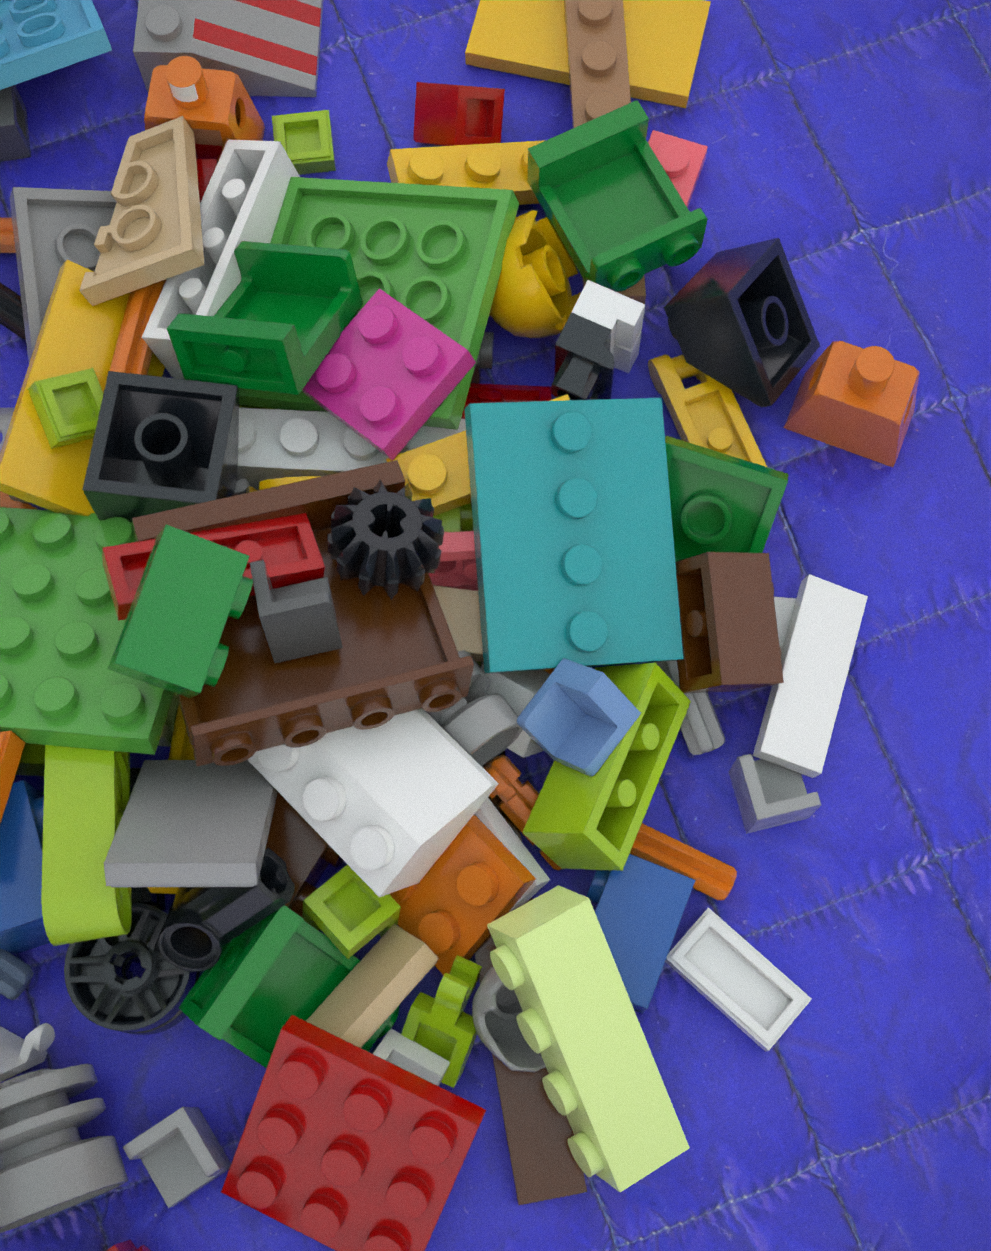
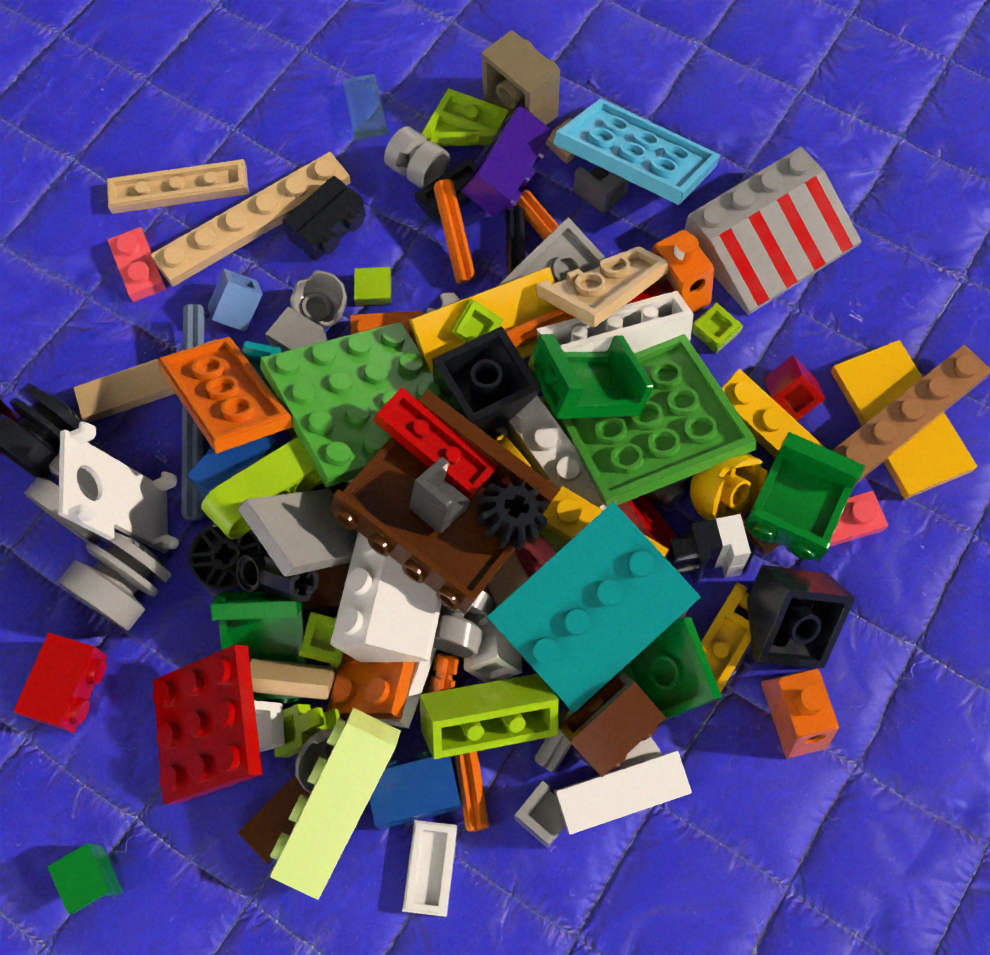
camera: 55 degrees right, 5 degrees down
green brick [108,524,253,698] -> none
light grey panel [123,1107,231,1208] -> none
dark pink plate [302,288,476,461] -> none
medium blue panel [517,658,641,776] -> none

